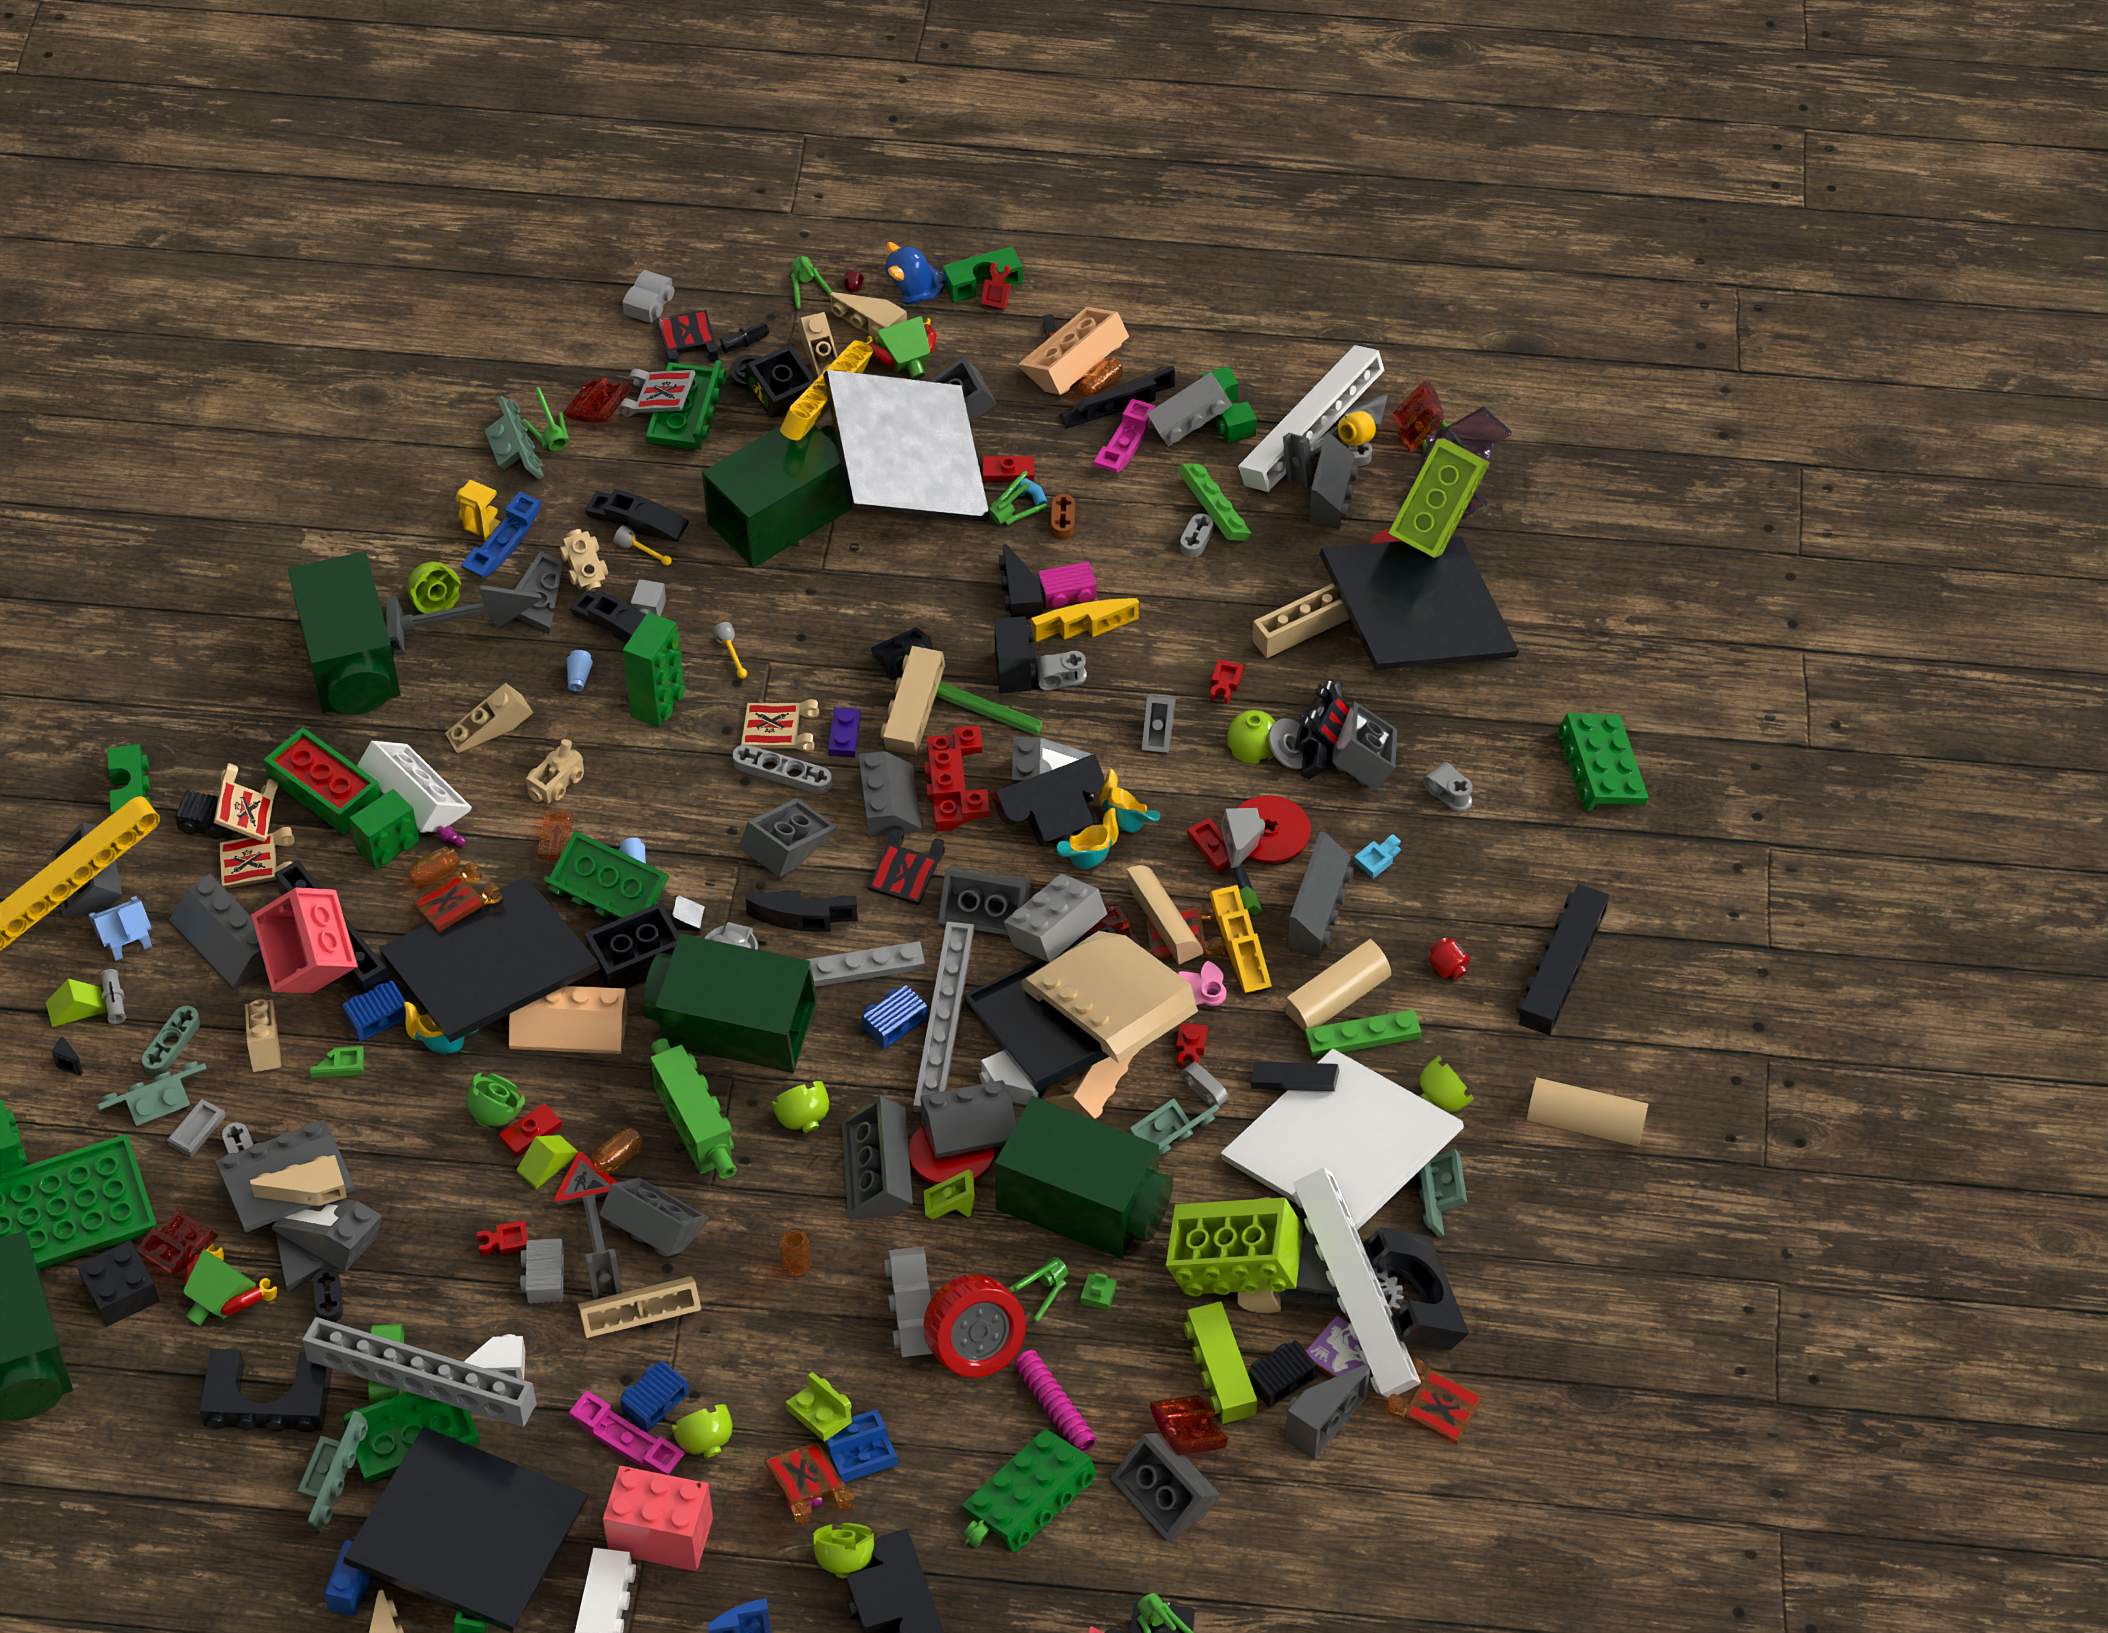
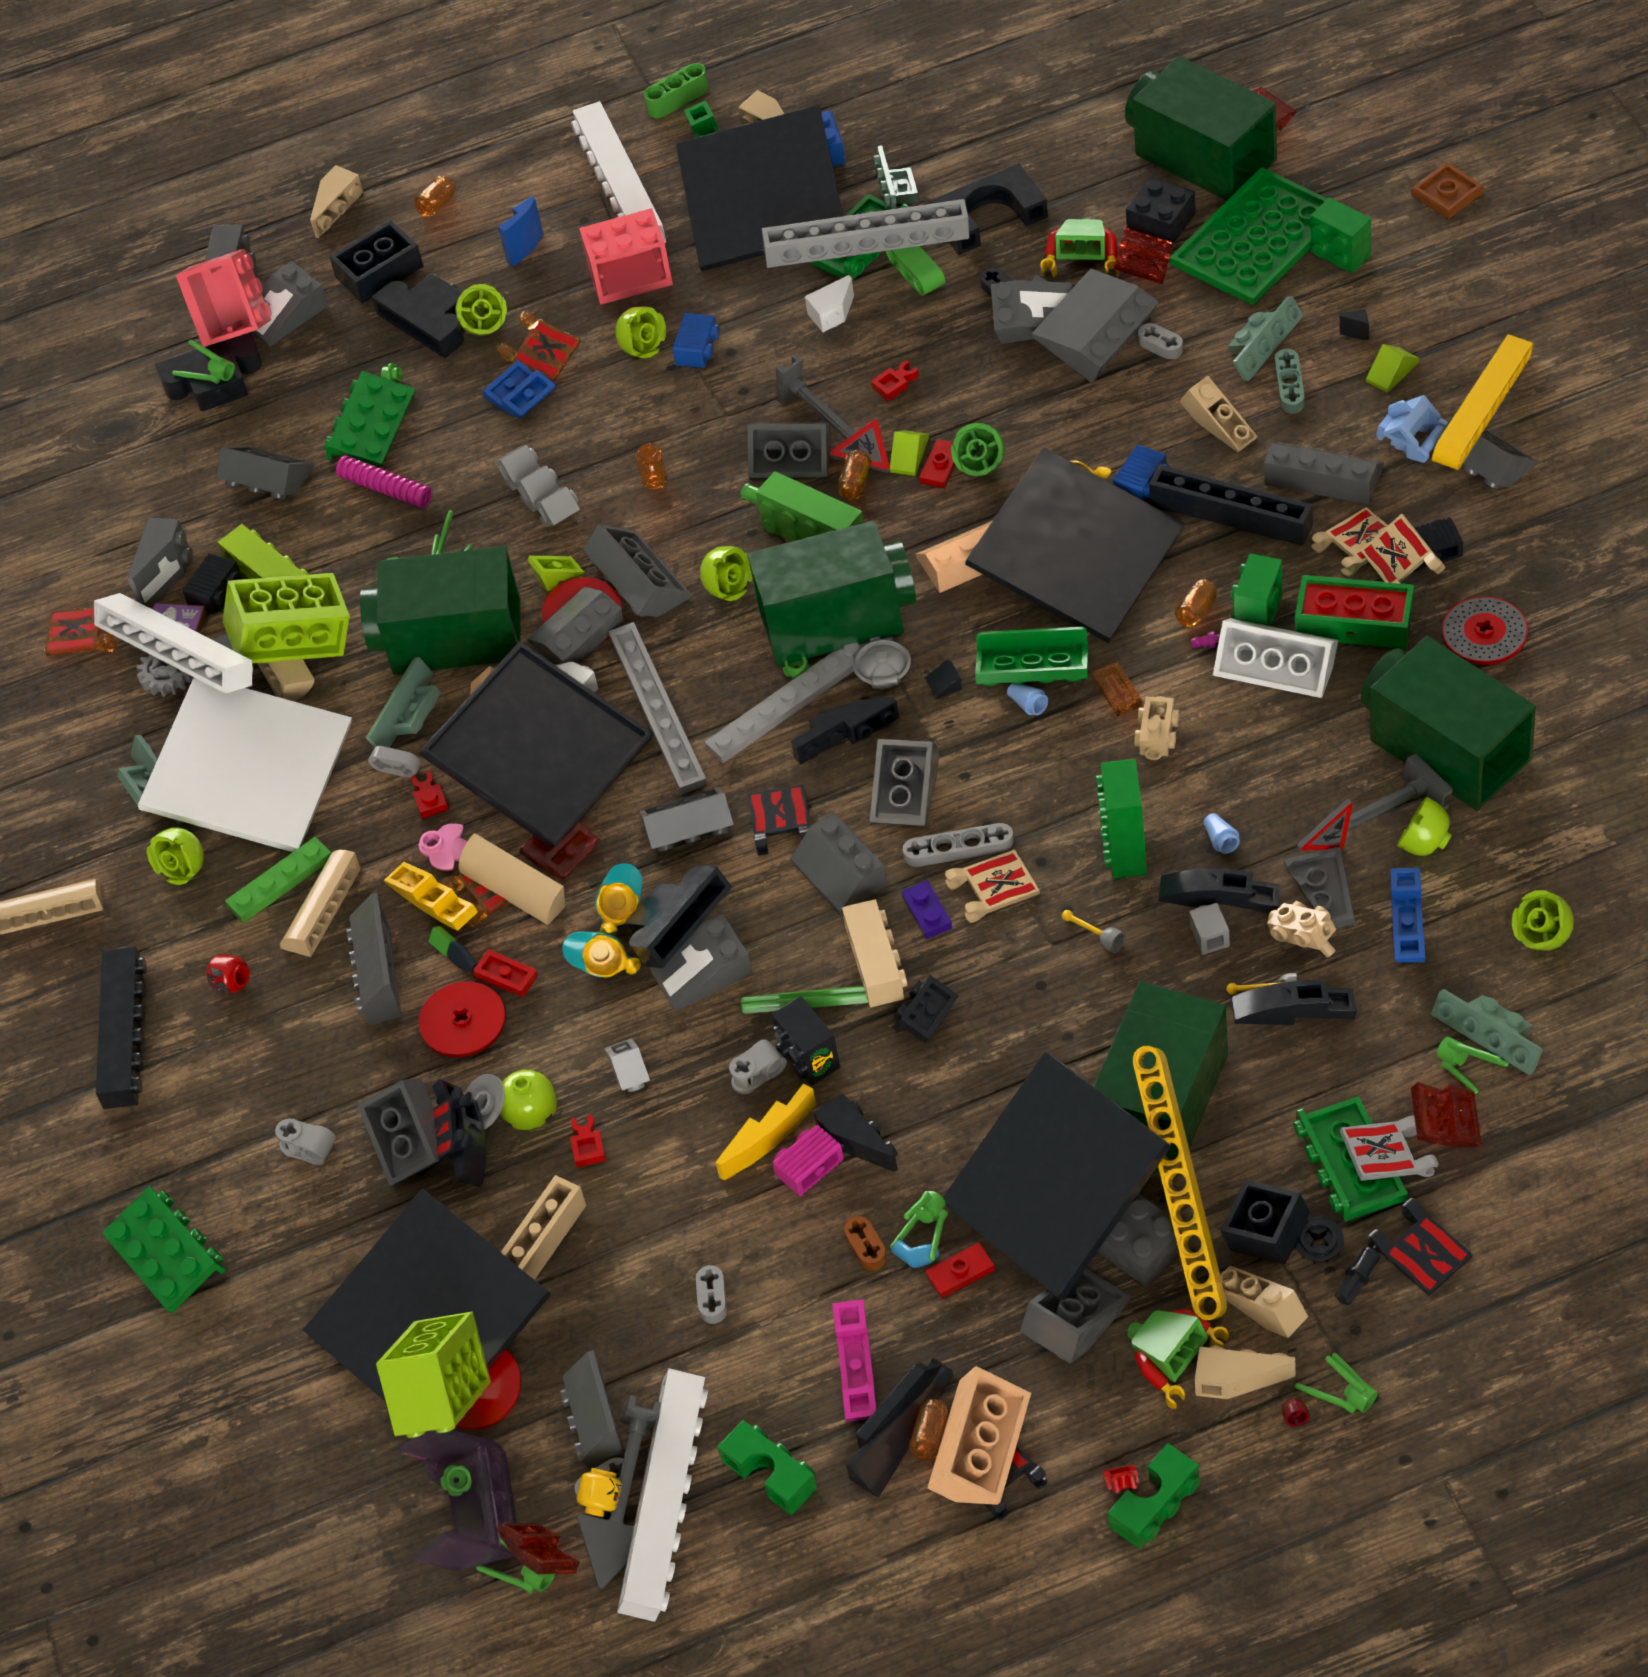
camera: 160 degrees right, 0 degrees up
light grey pin [100,969,126,1024] -> none
green arch [107,744,152,815] -> none
light grey tile [167,1099,226,1158] -> none
tan slope [250,1155,347,1206] -> none
coral container [251,888,358,993] -> none
bright green tile [310,1046,364,1078] -> none
clear orange flag [413,861,503,932] -> none
tan slope [445,683,533,753] -> none
yellow window [456,480,501,542] -> none
light grey brick [520,1239,564,1304] -> none
dark pink slope [569,1390,685,1475] -> none
tan brick [577,1276,701,1338] -> none
black brick [585,903,679,988] -> none
light grey brick [622,270,674,323] -> none
lime bracket [786,1372,852,1442] -> none
blue brick [862,985,927,1049] -> none
blue hair [885,242,944,305] -> none
red wheel [923,1274,1026,1378] -> none
red bracket [924,726,990,832] -> none
light grey brick [1004,873,1107,962] -> none
tan slope [1021,931,1198,1063] -> none
light grey brick [1147,372,1232,447] -> none
clear red slope [1150,1395,1229,1455] -> none
bright green plate [1178,464,1251,541] -> none
light grey slope [1221,808,1265,868] -> none
black tile [1250,1061,1340,1091] -> none
medium azure plate [1354,835,1401,879] -> none
black arch [1362,1227,1469,1350] -> none
none -> piece [1442,597,1528,665]
none -> lime cylinder [1512,890,1574,951]

